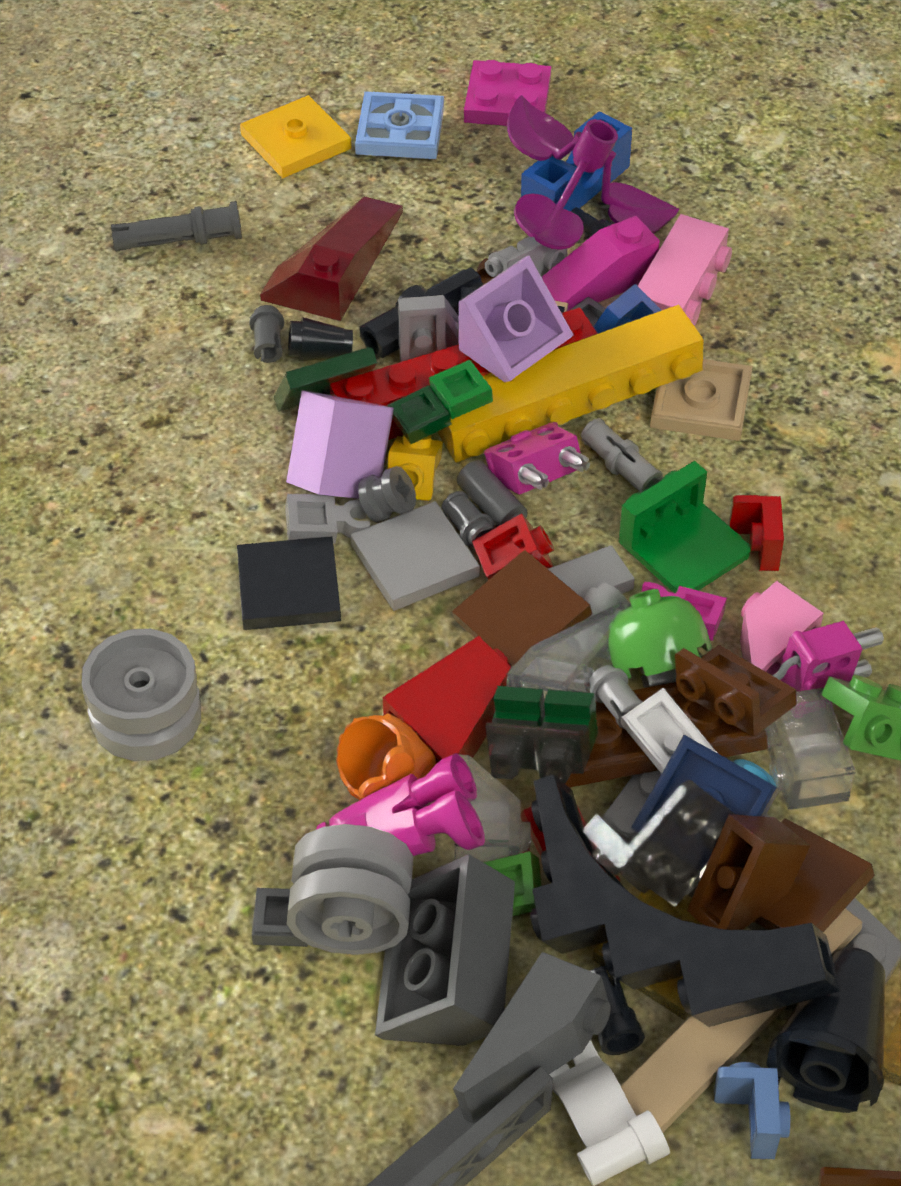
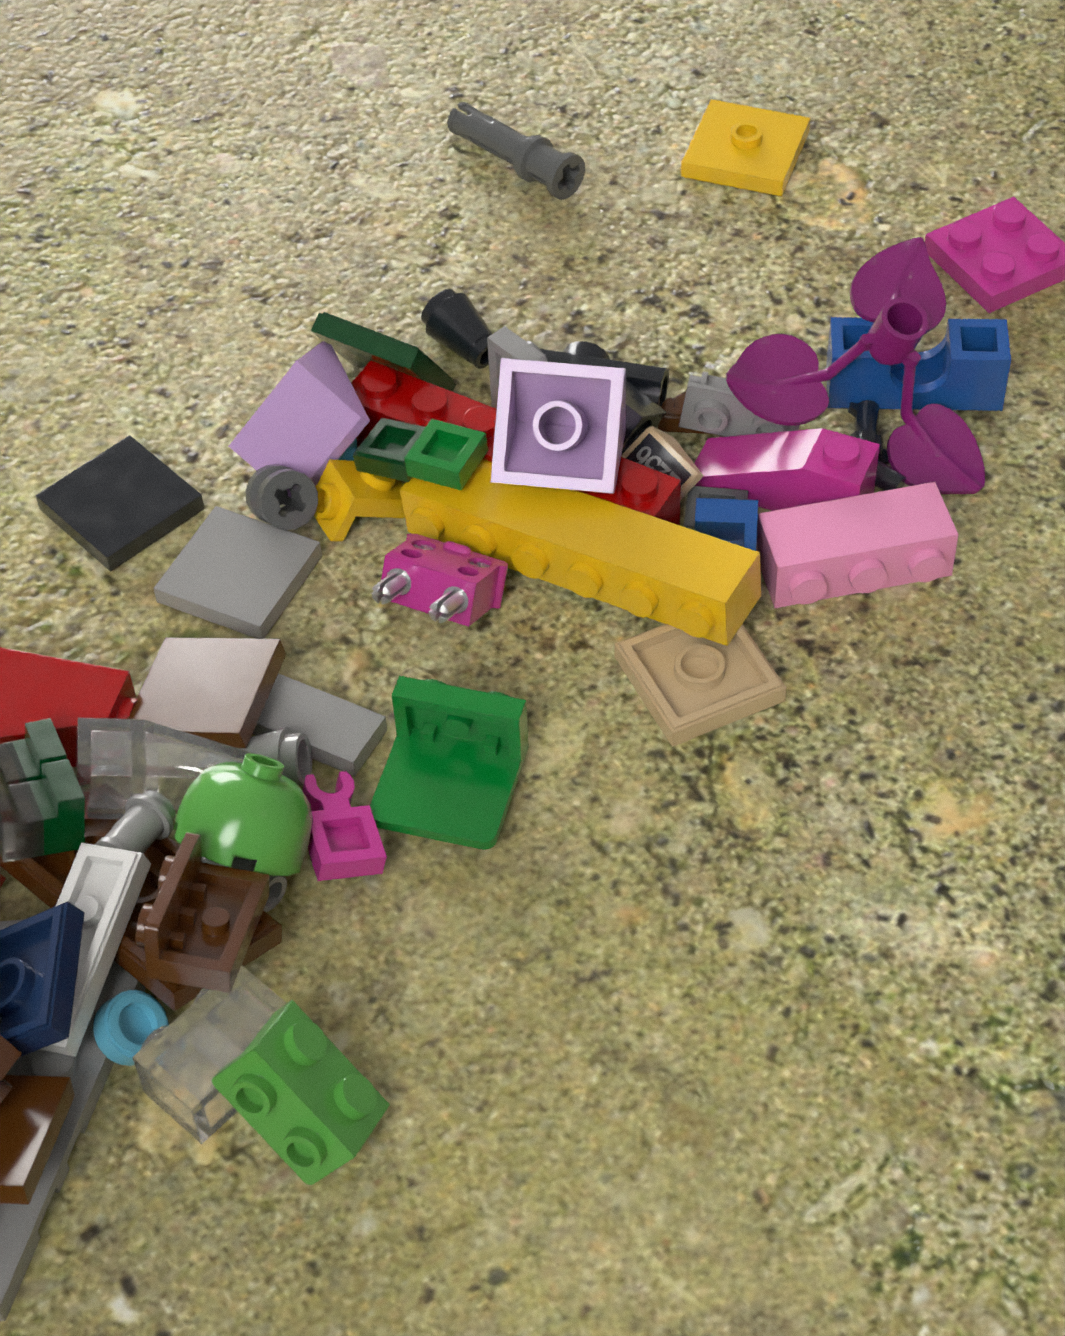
camera: 55 degrees right, 0 degrees up
dark grey pin [249,305,285,363] -> none
dark red wedge [260,196,403,321] -> none
light grey plate [285,494,370,544] -> none
light blue piece [355,91,444,159] -> none
dark grey pin [441,491,495,548] -> none
dark grey cylinder [457,460,528,527] -> none
red bracket [472,513,554,580] -> none
light grey pin [581,418,663,493] -> none
red bracket [729,495,784,571] -> none
bright pink slope [740,581,824,675] -> none
dark pink piece [772,620,884,717] -> none

